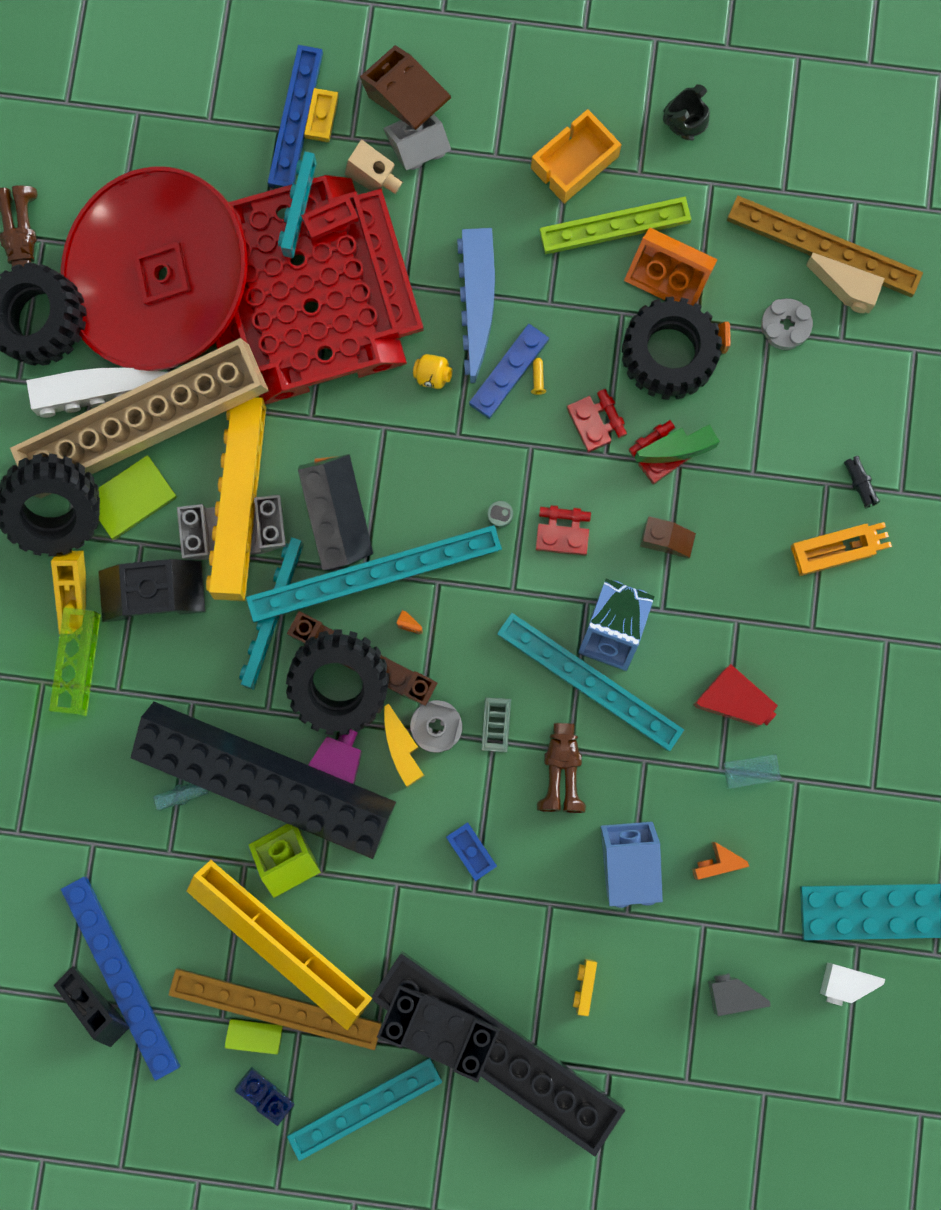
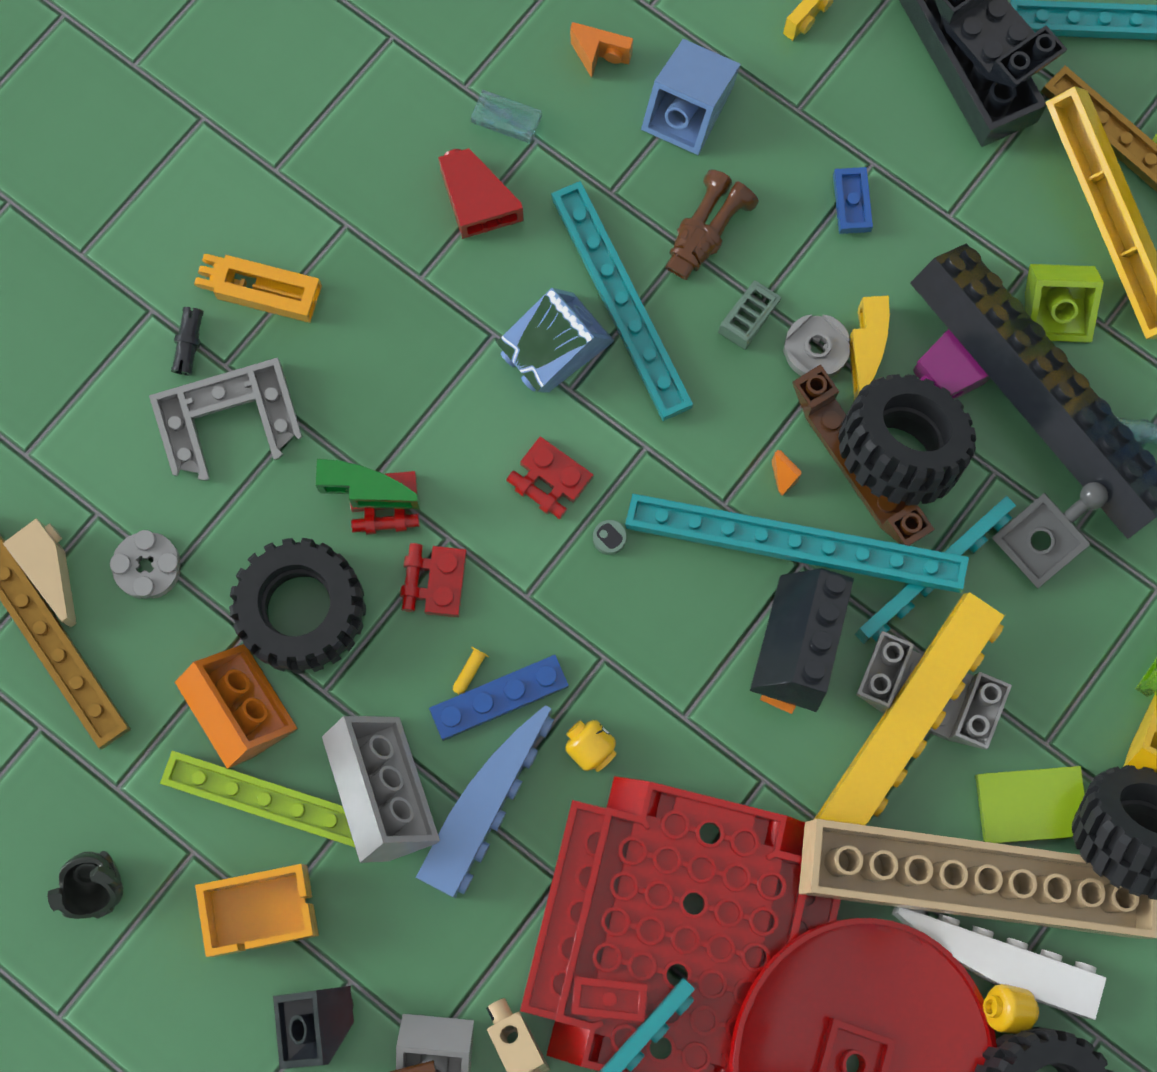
camera: 150 degrees left, 5 degrees down
black slope [99,559,206,622] -> none
reddish brown slope [640,516,696,559] -> none
orange slope [718,322,731,354] -> none
none -> light grey wedge [149,357,302,481]
none -> black slope [273,986,354,1069]
none -> light grey slope [322,716,440,863]
none -> yellow head [983,984,1039,1034]
none -> dark grey plate [992,482,1108,588]

